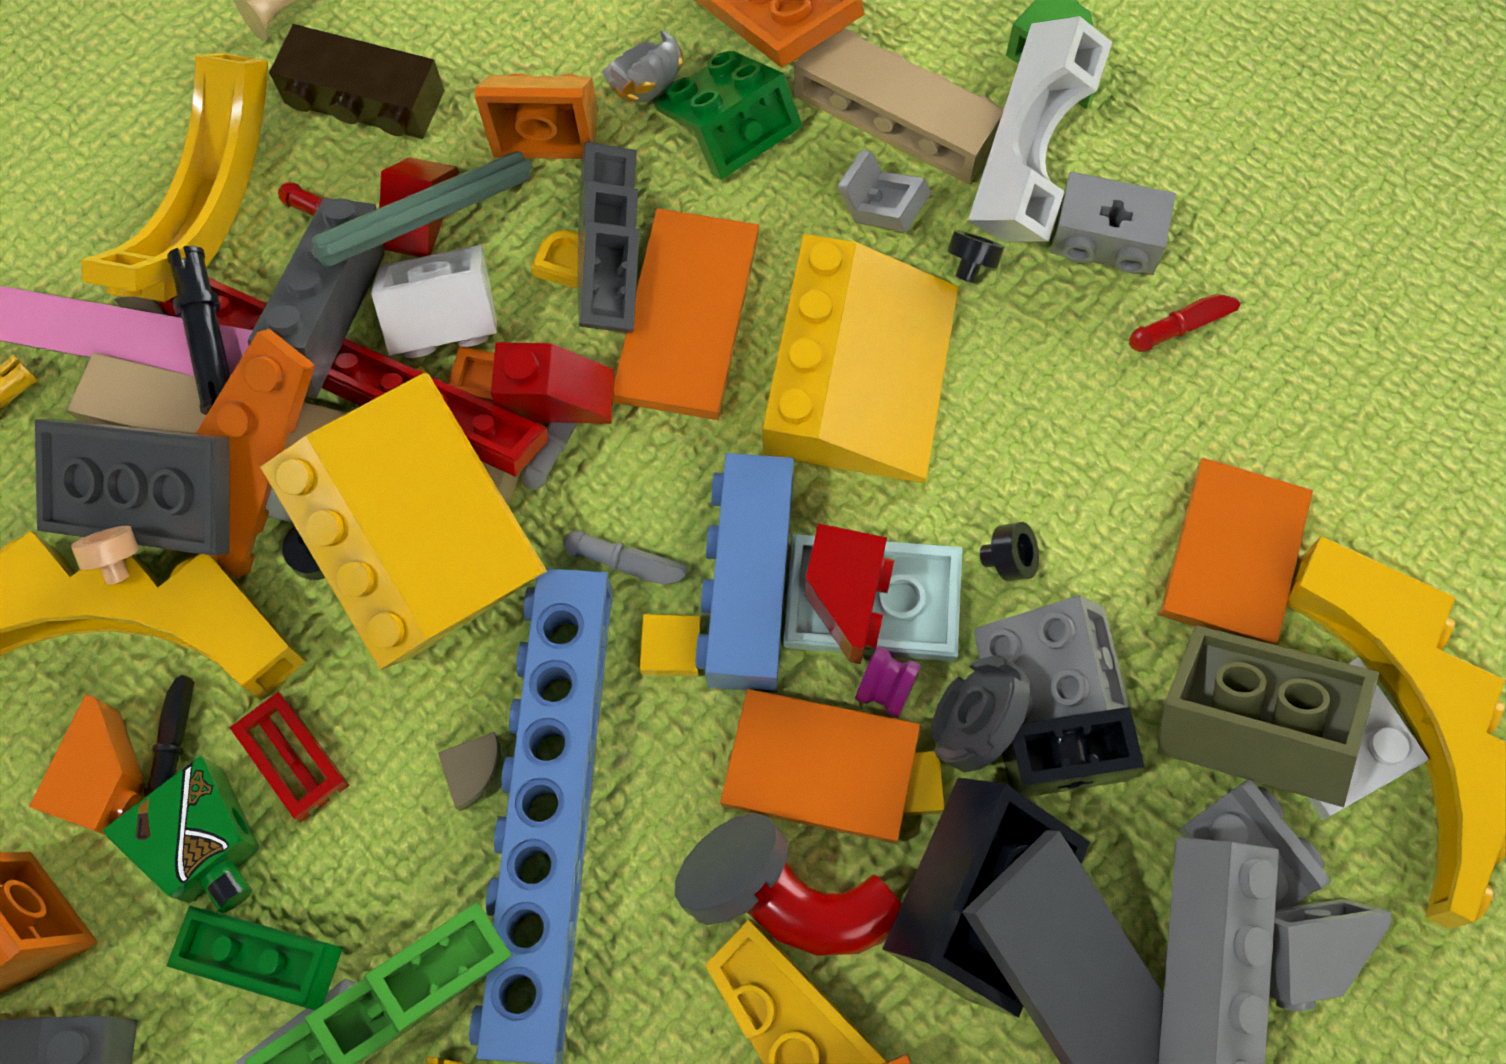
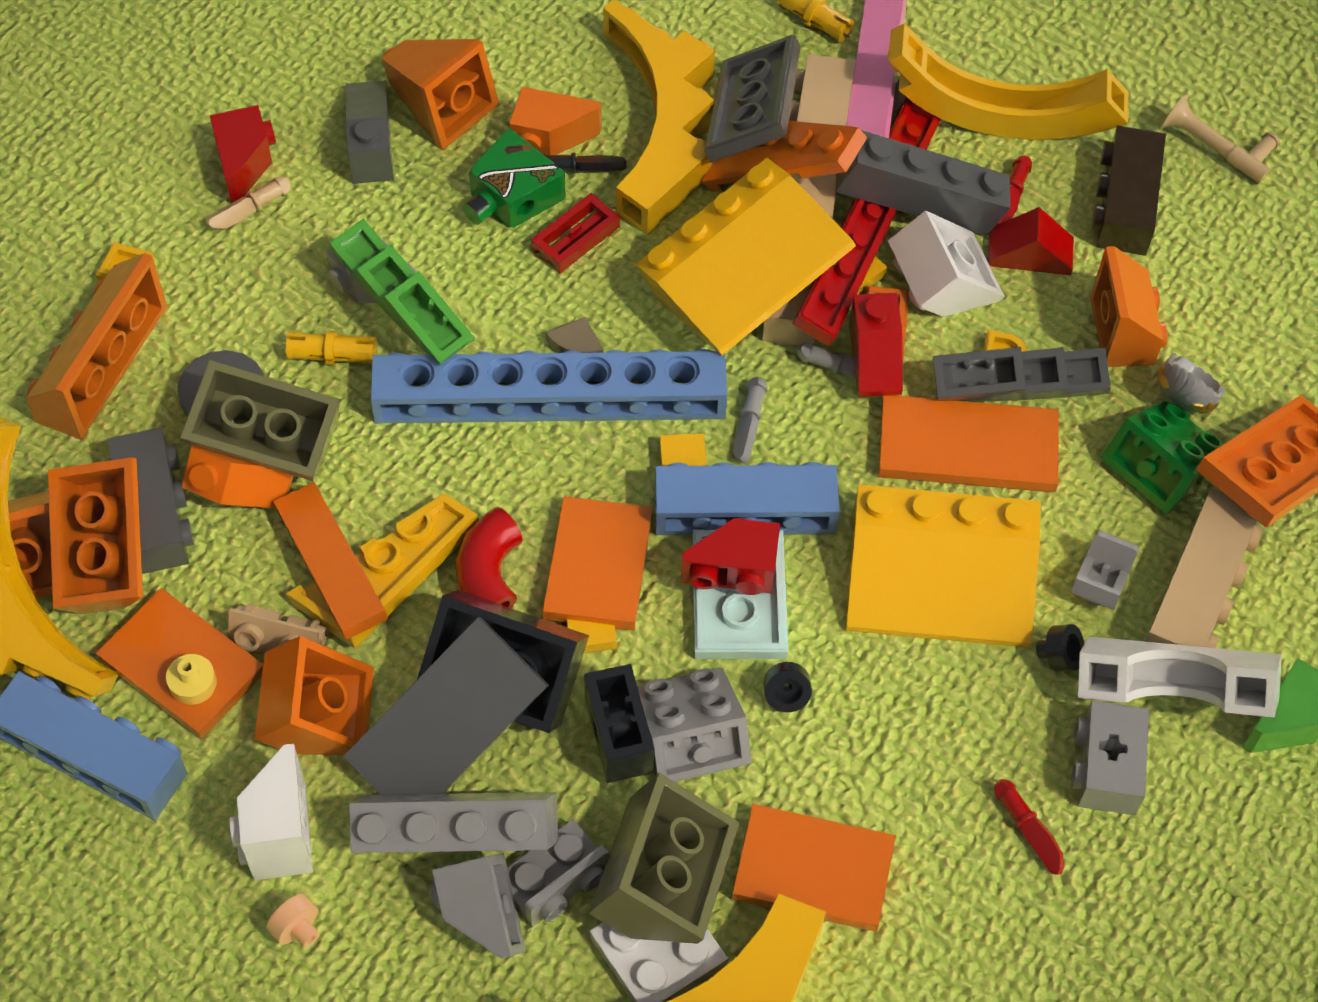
camera: 80 degrees right, 10 degrees down
light nougat tile [71,525,139,585] -> none
green tile [166,905,343,1010] -> none
black pin [167,246,230,415] -> none
sand green axle [311,151,533,267] -> none
dark grey tile [674,813,788,925] -> none
magenta wheel [855,646,922,718] -> none
dark grey tile [931,655,1030,773] -> none

